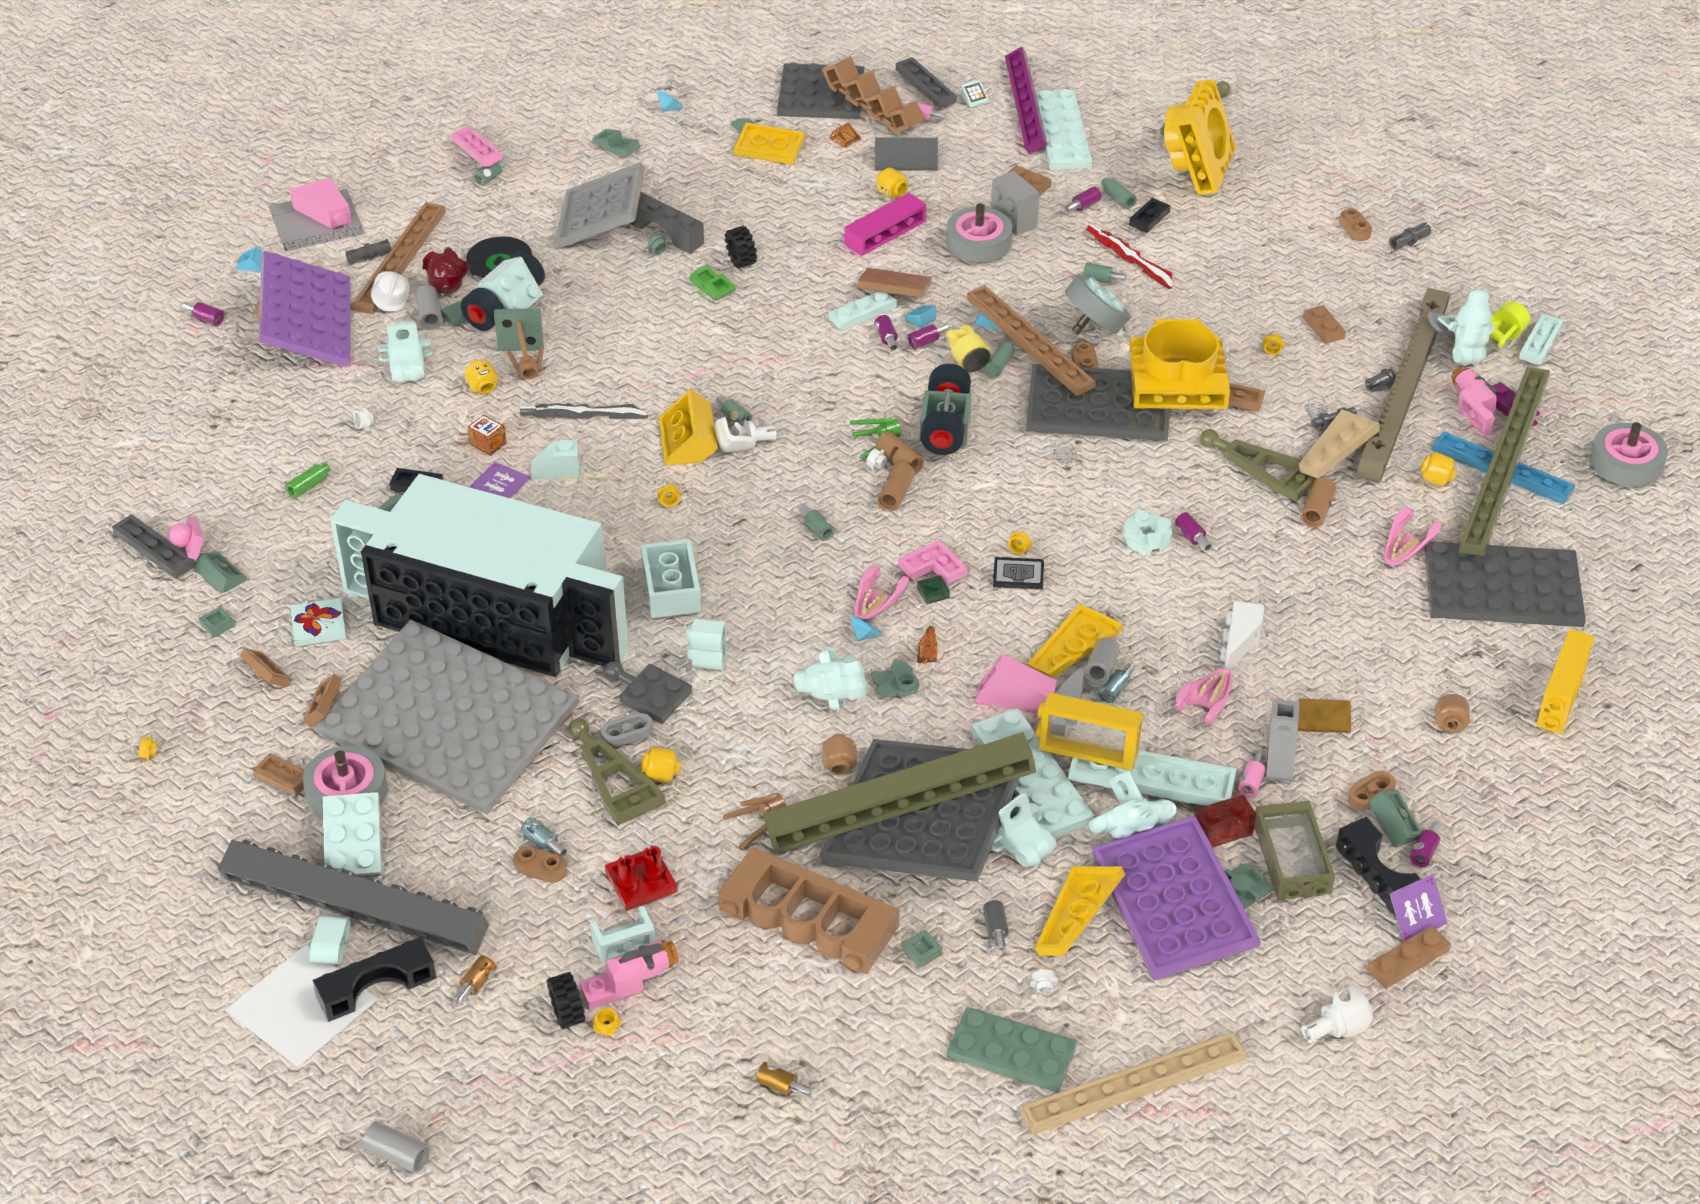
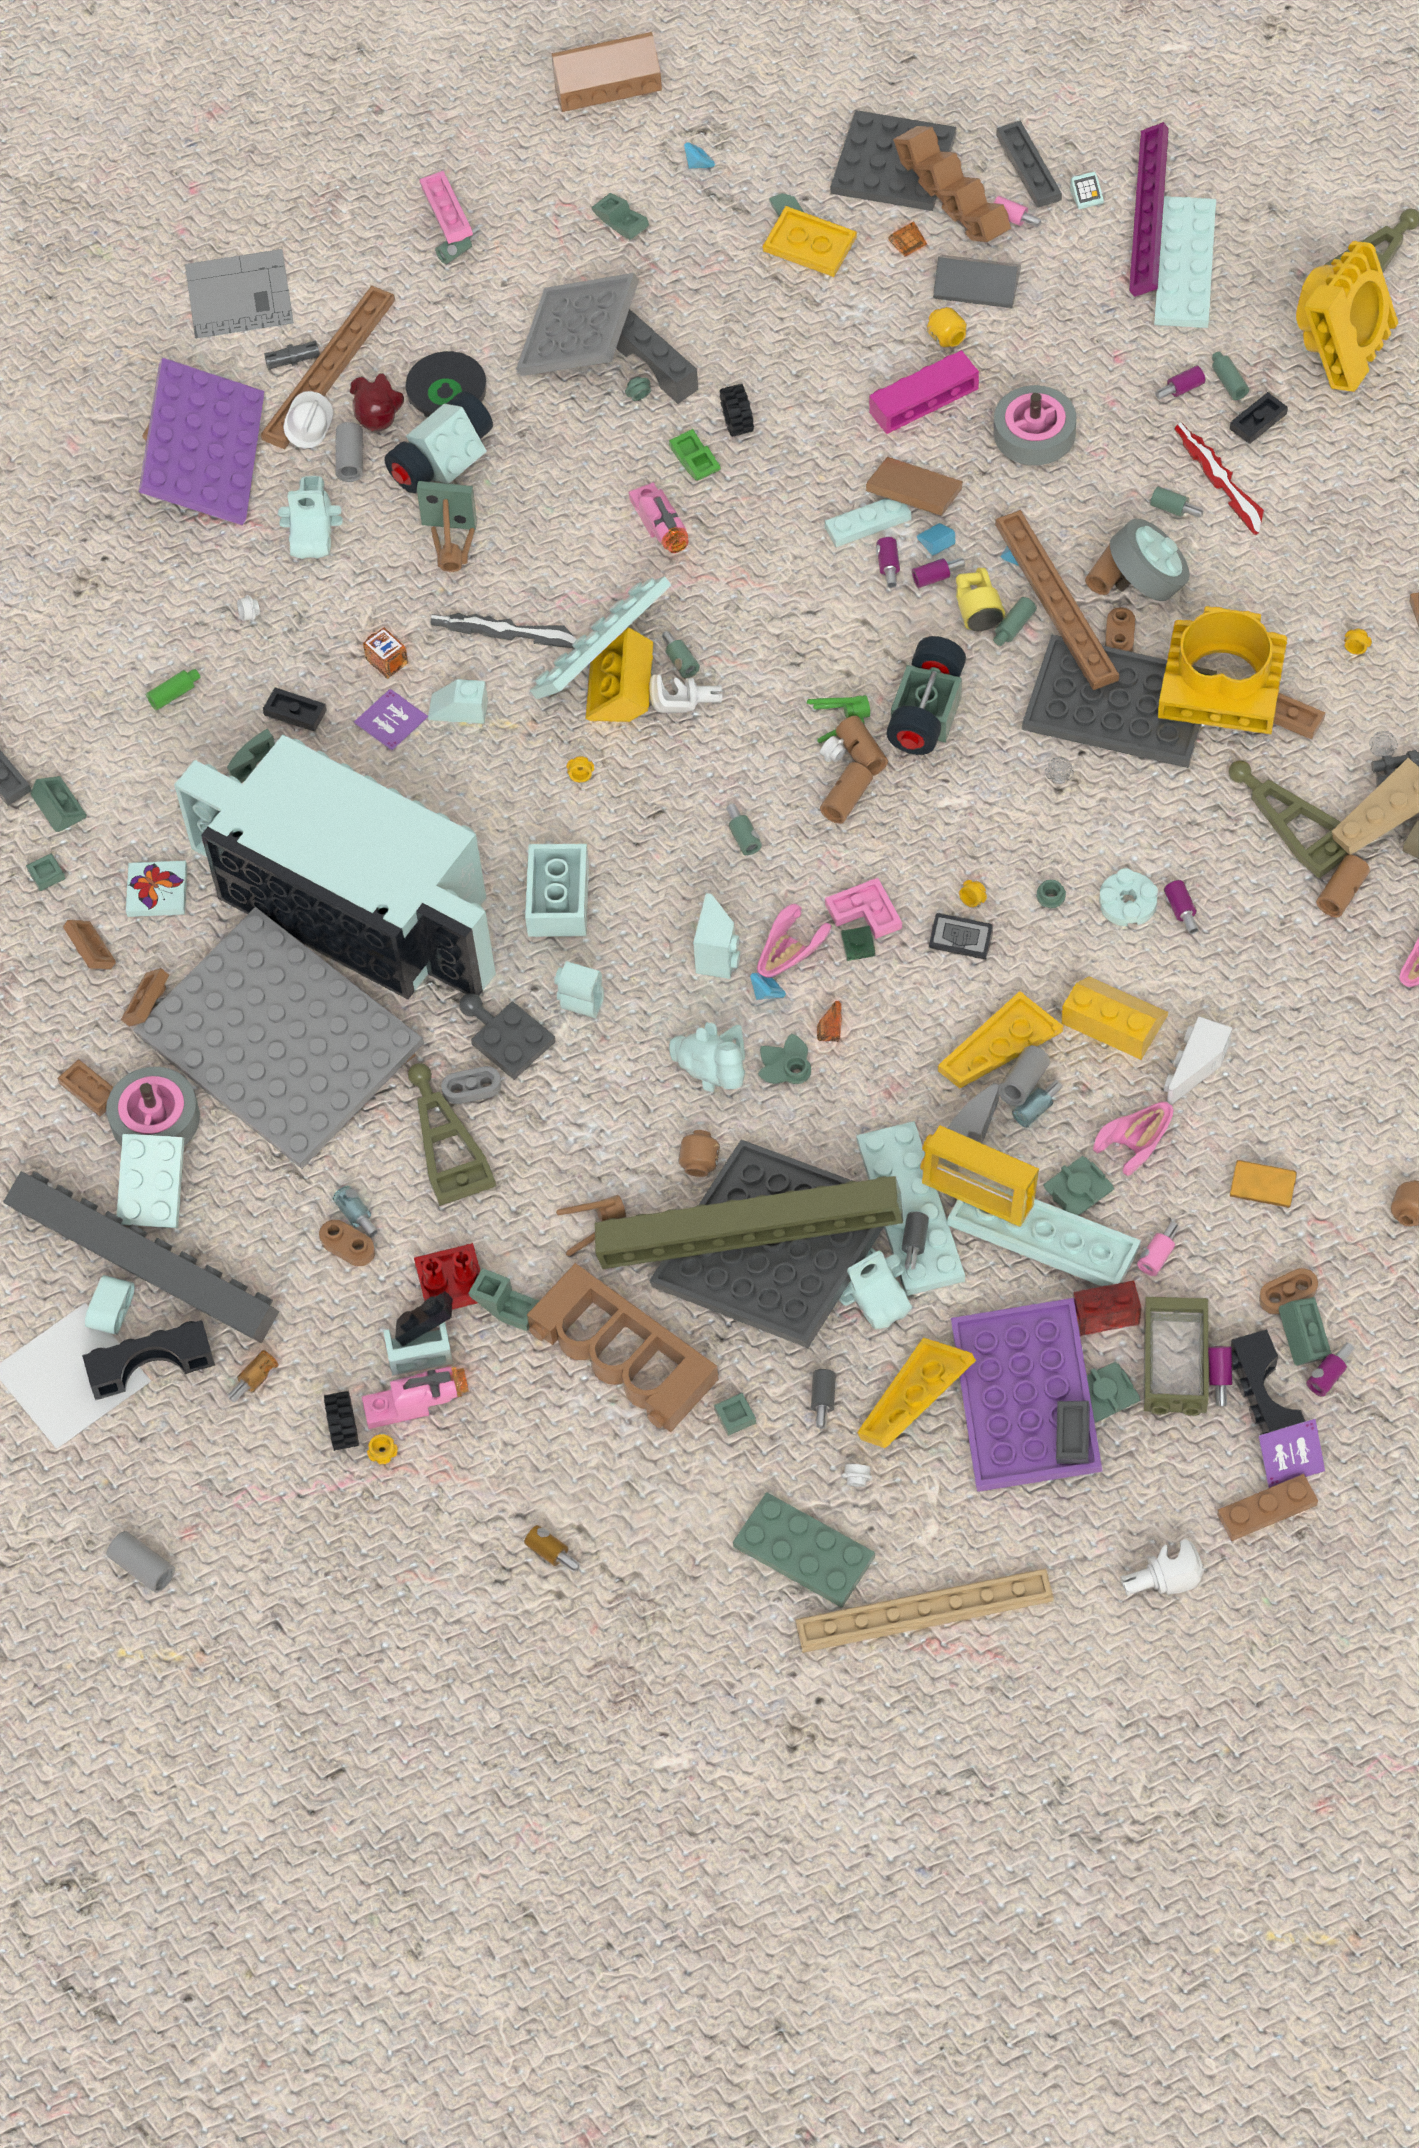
camera: 15 degrees right, 15 degrees up
bright pink tile [168,516,204,559] -> none
magenta piece [183,301,224,326] -> none
medium azure slope [236,247,263,271] -> none
bright pink slope [290,178,351,229] -> none
sand green tile [441,301,467,327] -> none
yellow head [464,359,499,394] -> none
yellow head [640,746,681,783] -> none
bright pink slope [974,654,1057,713] -> none
light grey brick [991,171,1039,236] -> none
medium nougat plate [1007,165,1051,197] -> none
light aqua piece [1089,771,1176,838] -> none
light grey slope [1266,699,1300,782] -> none
none -> black plate [395,1291,453,1346]
none -> sand green slope [469,1268,539,1331]
none -> light aqua plate [530,576,671,699]
none -> slope [551,32,662,112]
none -> bright pink plate [629,482,689,553]
none -> light aqua slope [693,893,740,979]
none -> dark grey piece [901,1212,929,1270]
none -> sand green plate [1036,880,1066,908]
none -> sand green piece [1043,1156,1115,1216]
none -> dark grey tile [1056,1401,1090,1464]
none -> yellow slope [1061,976,1168,1060]
none -> medium nougat pin [1085,543,1122,595]
none -> magenta piece [1208,1346,1232,1407]

